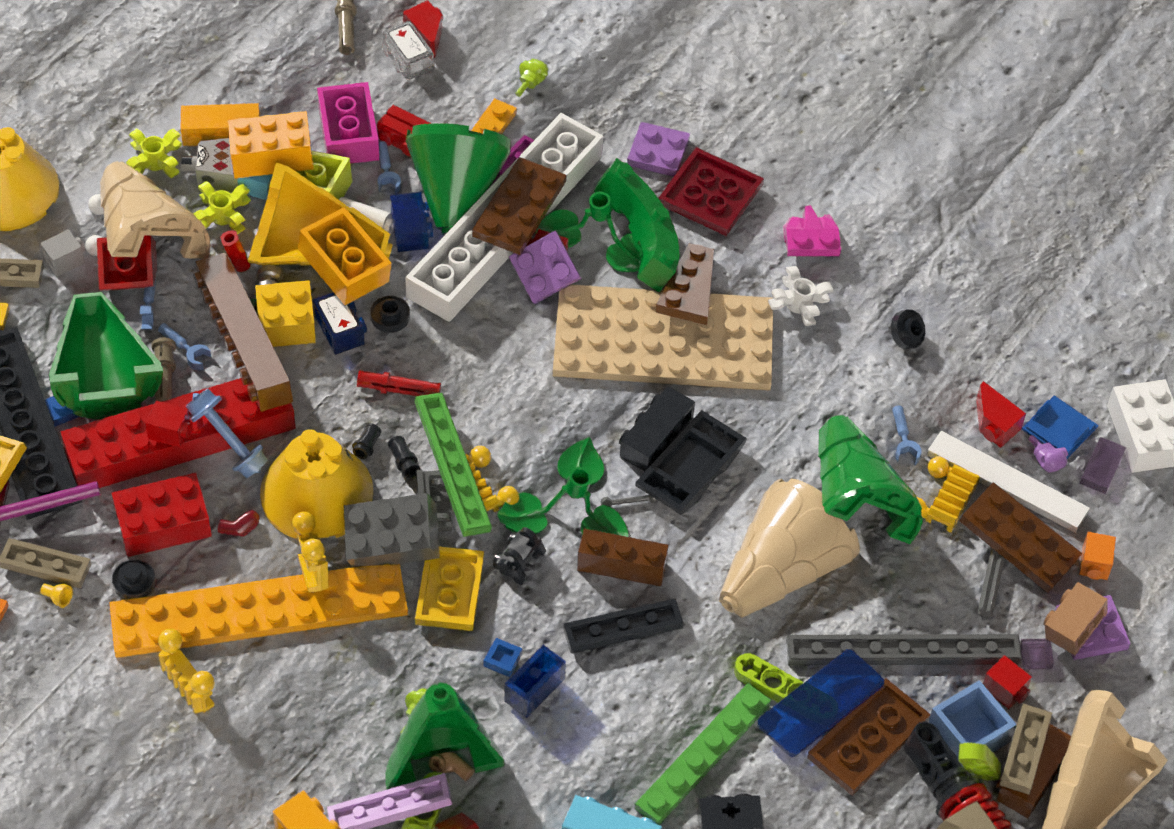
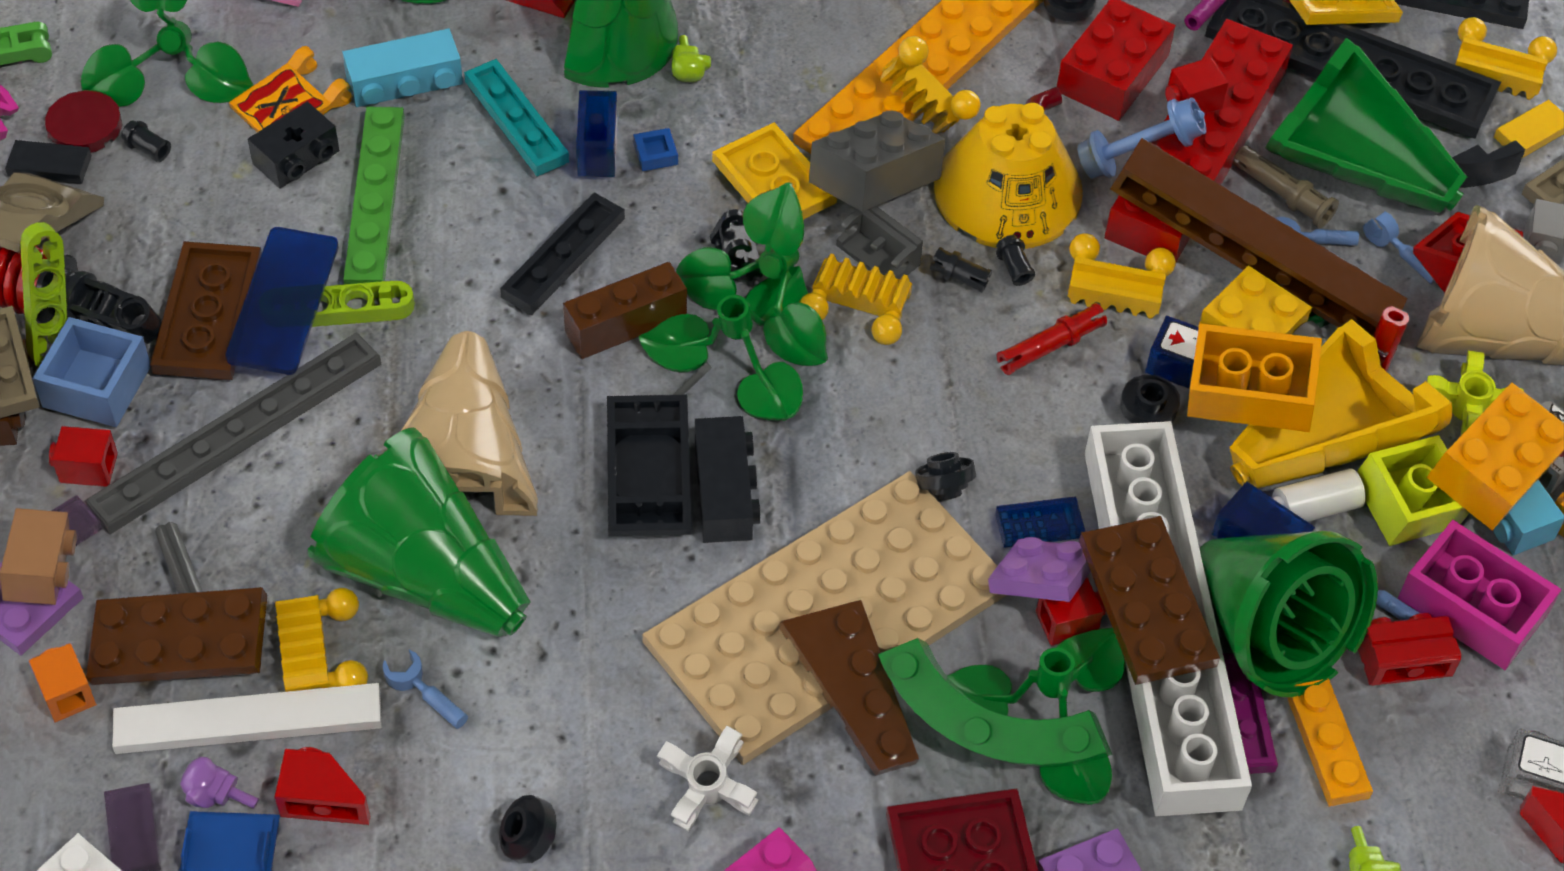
camera: 140 degrees right, 0 degrees up
bright green tile [415,393,492,537] -> none
none -> teal plate [464,58,570,177]
none -> green plant [676,182,828,366]
none -> black plate [915,452,976,500]
none -> clear blue tile [995,496,1086,548]
none -> yellow gear [1067,233,1176,319]
none -> black slope [1452,140,1526,188]

